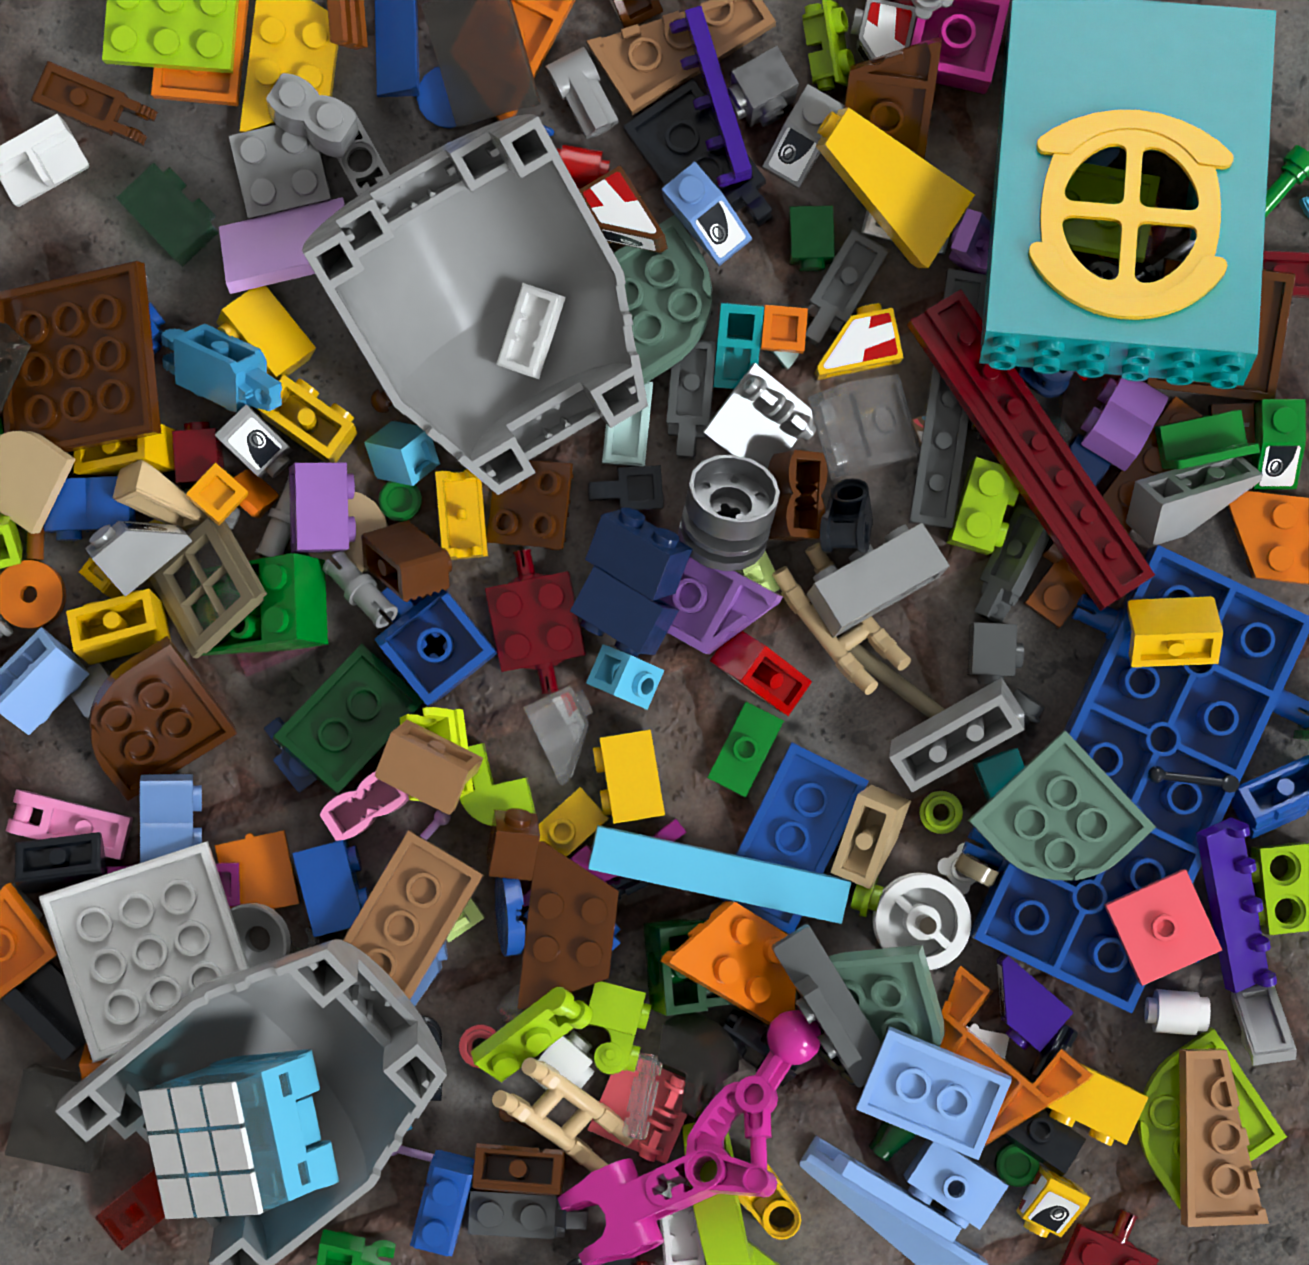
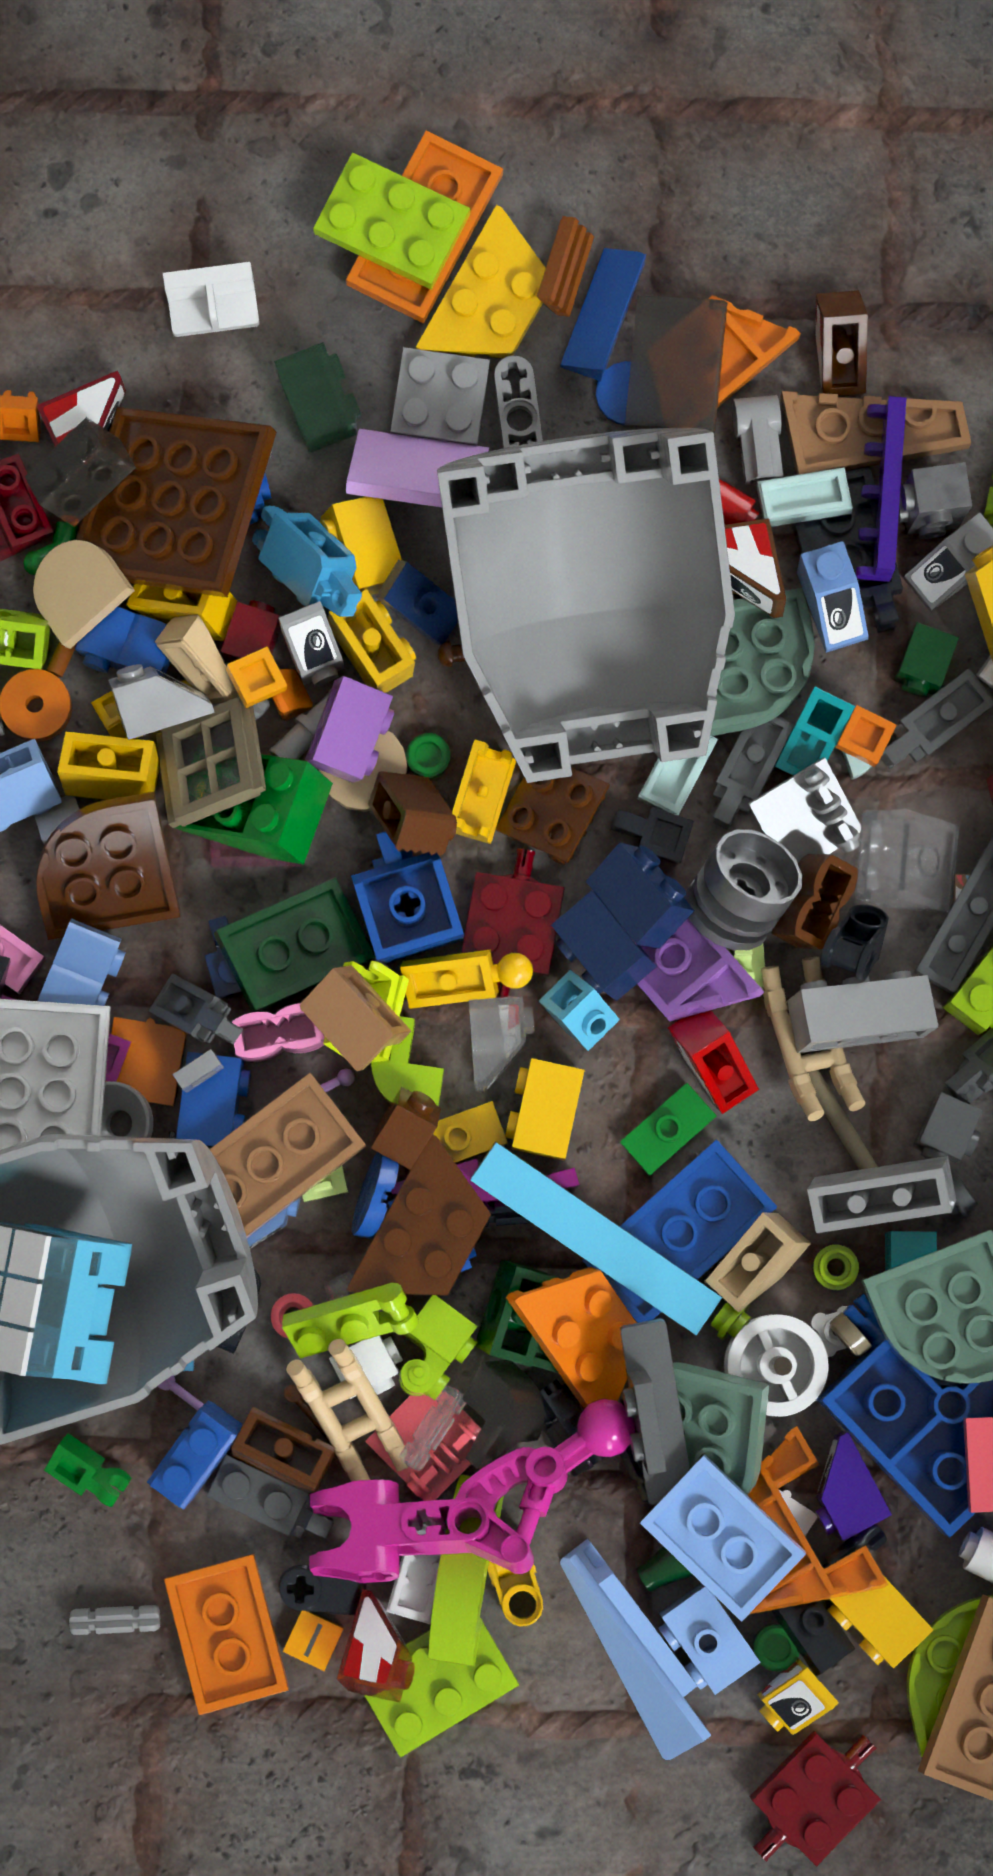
camera: 20 degrees right, 5 degrees down
reddish brown hinge [31,61,158,146] -> none
light grey brick [266,73,358,158] -> none
light grey pin [323,551,398,628] -> none
medium azure panel [364,421,440,486] -> none
white plate [496,283,566,379] -> none
slope [815,303,904,380] -> none
none -> dark grey hinge [149,973,243,1045]
none -> light grey tile [172,1049,224,1093]
none -> dark blue plate [376,559,458,645]
none -> yellow plate [400,950,533,1009]
none -> light aqua tile [757,467,853,527]

